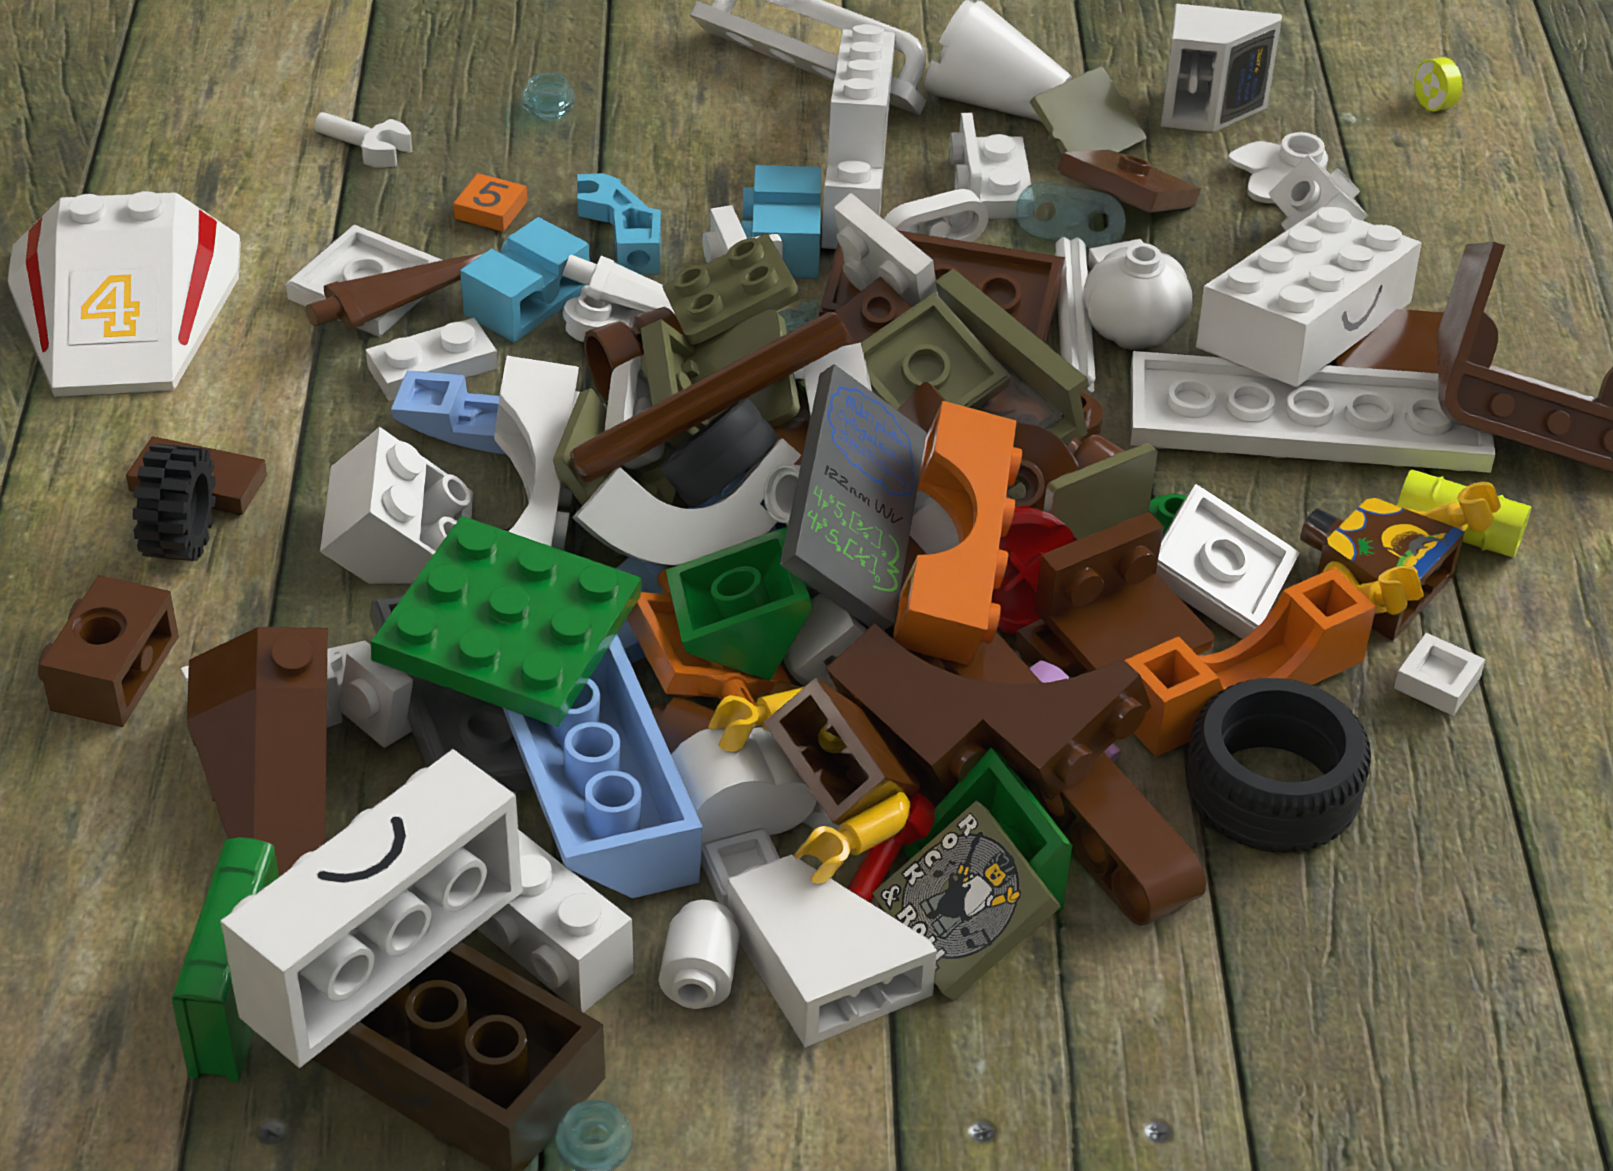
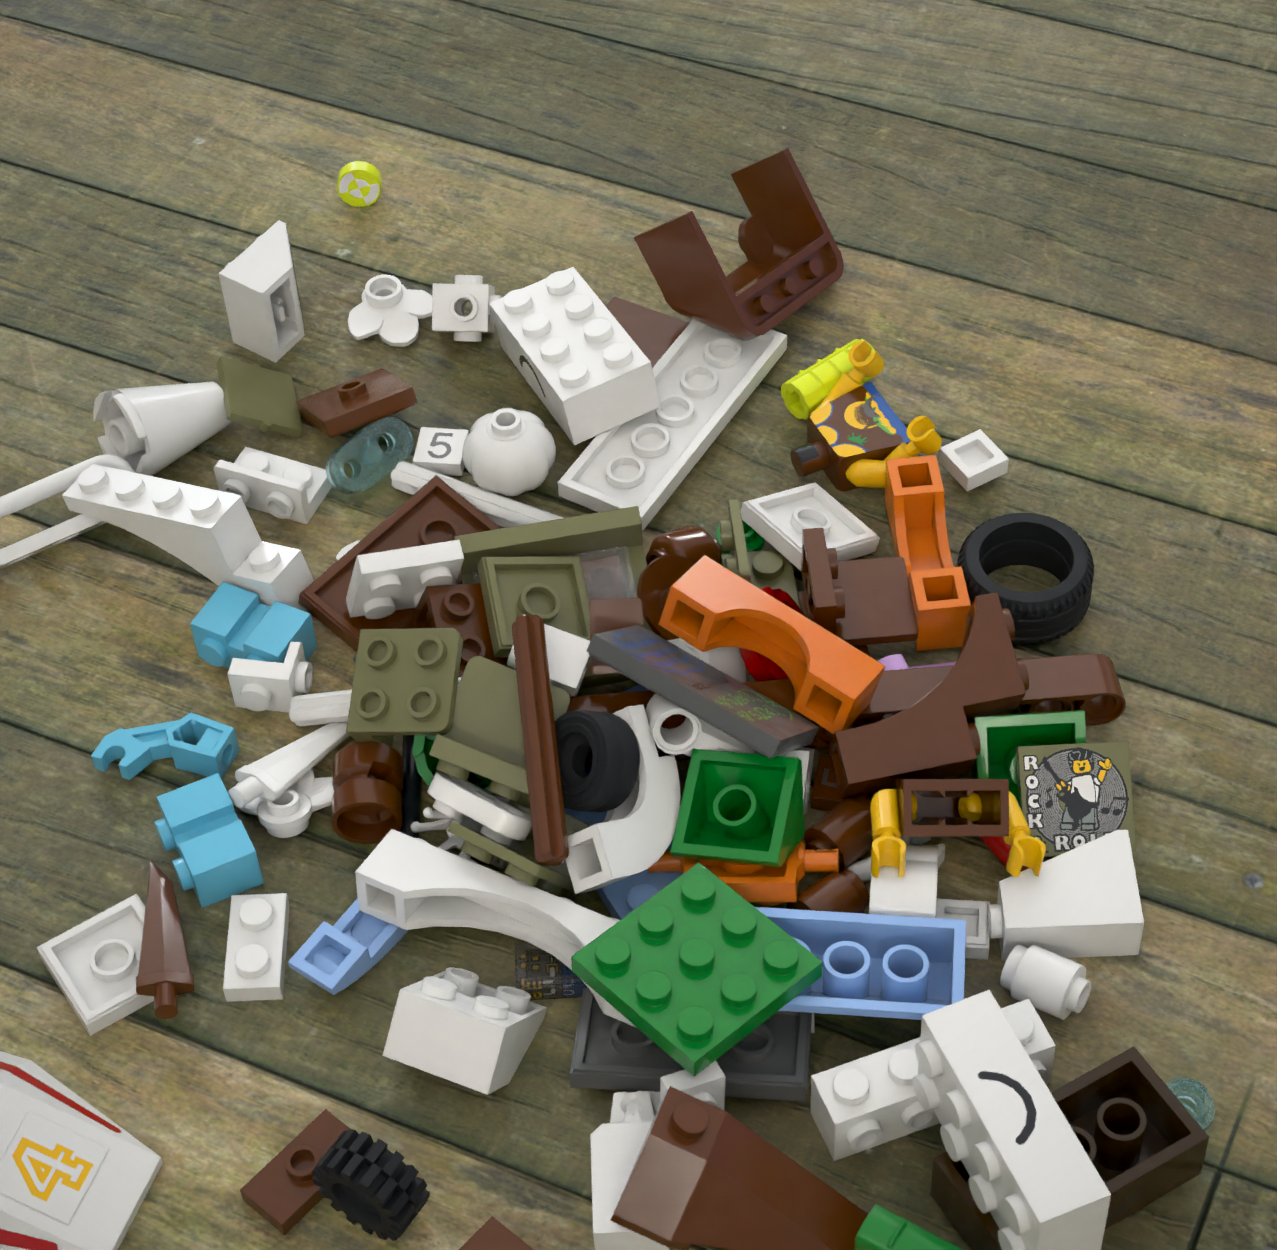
camera: 60 degrees left, 5 degrees up
orange tile [453,173,528,232] -> none
white plate [884,189,989,242] -> none

